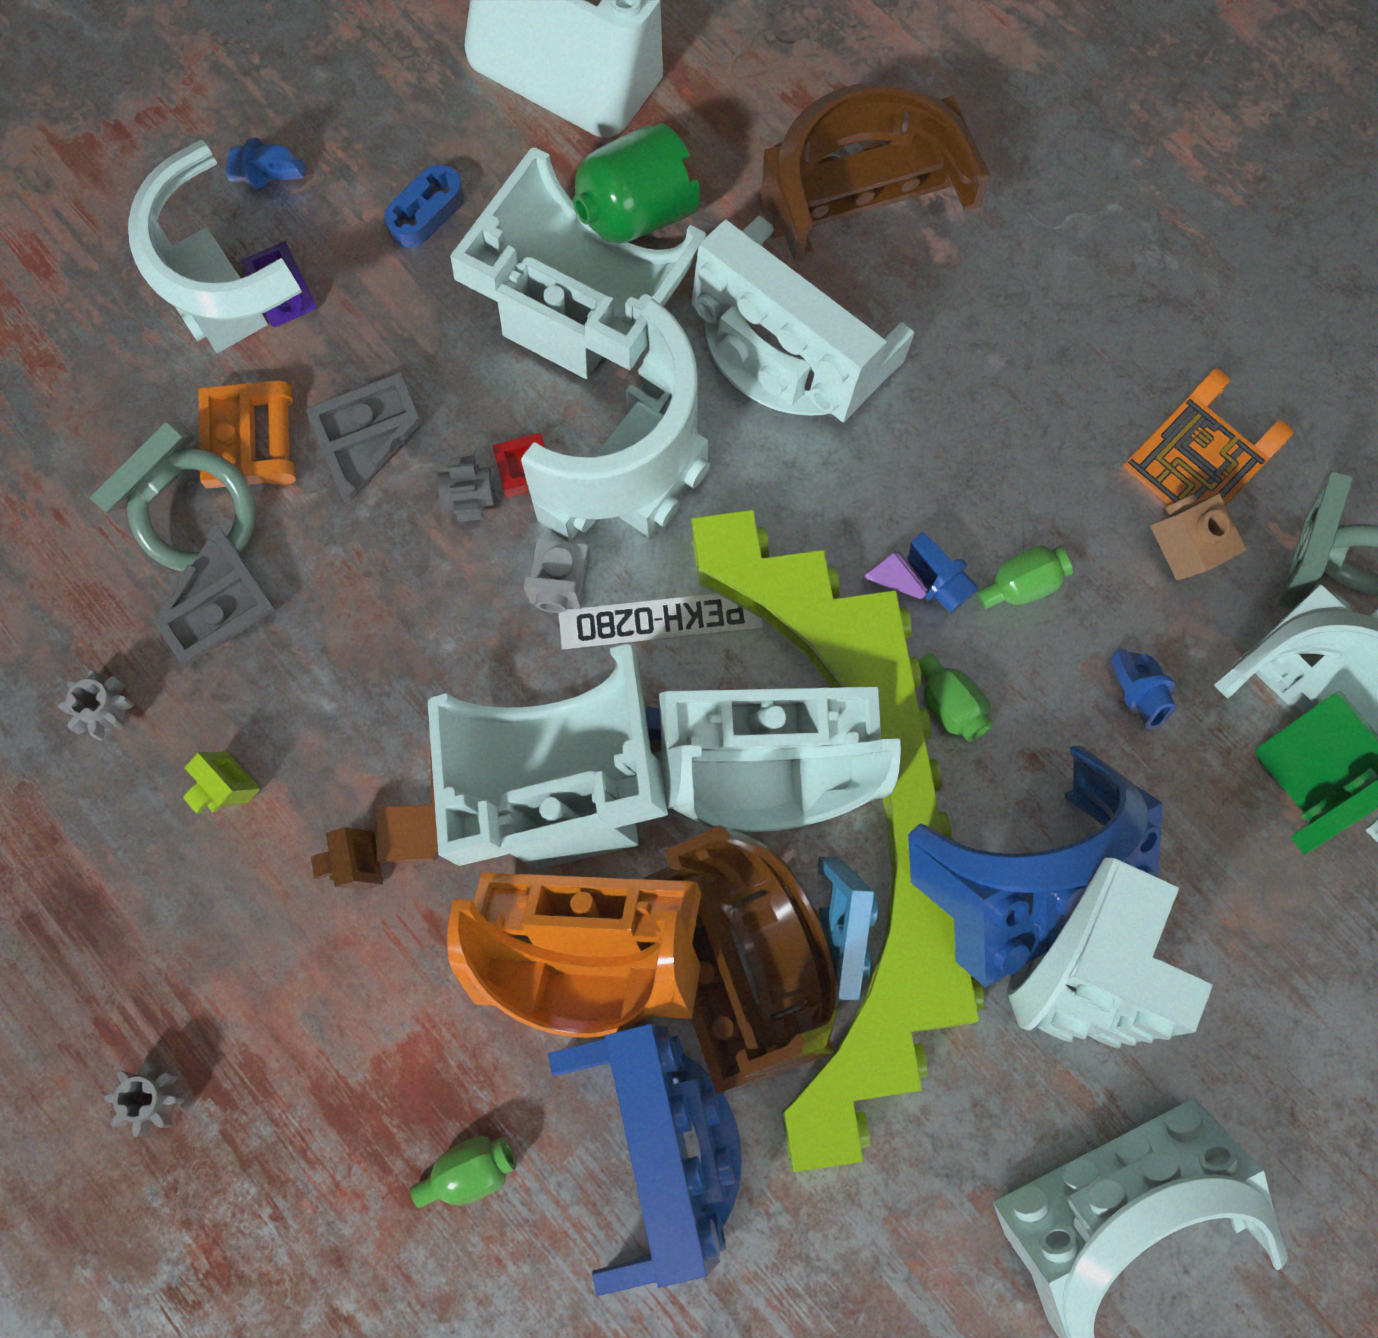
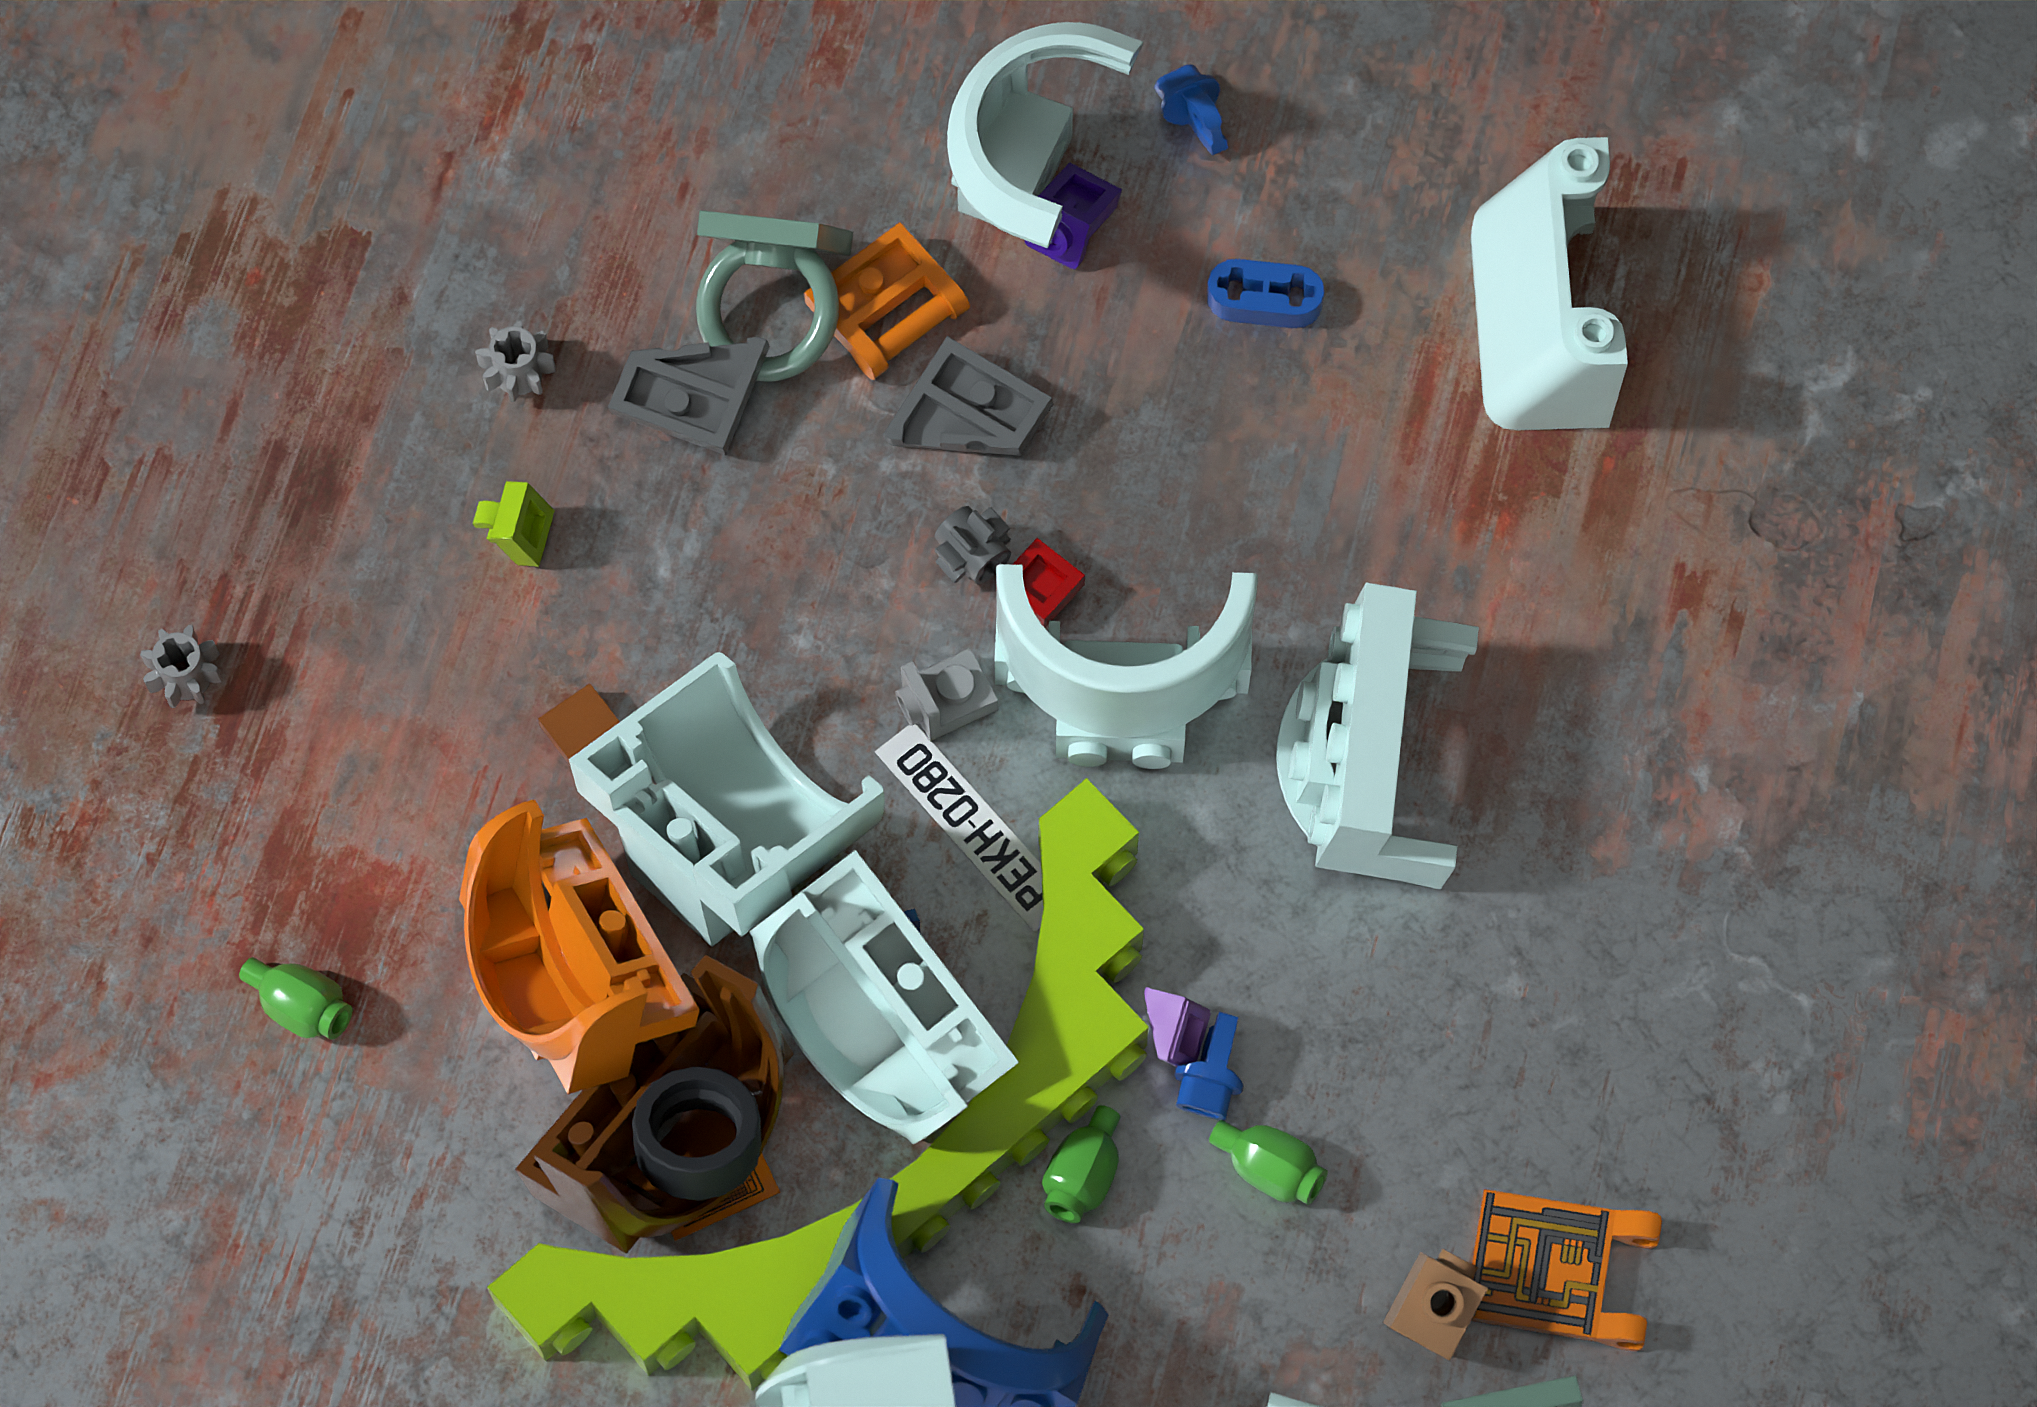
camera: 55 degrees right, 5 degrees down
reddish brown tile [311,827,383,890] -> none
light aqua piece [450,148,706,380] -> none
blue piece [548,1024,742,1297] -> none
green cylinder [573,123,699,244] -> none
reddish brown piece [760,82,991,262] -> none
dark azure wing [818,857,878,1000] -> none
blue piece [1111,649,1176,729] -> none
none -> black tyre [632,1067,762,1200]

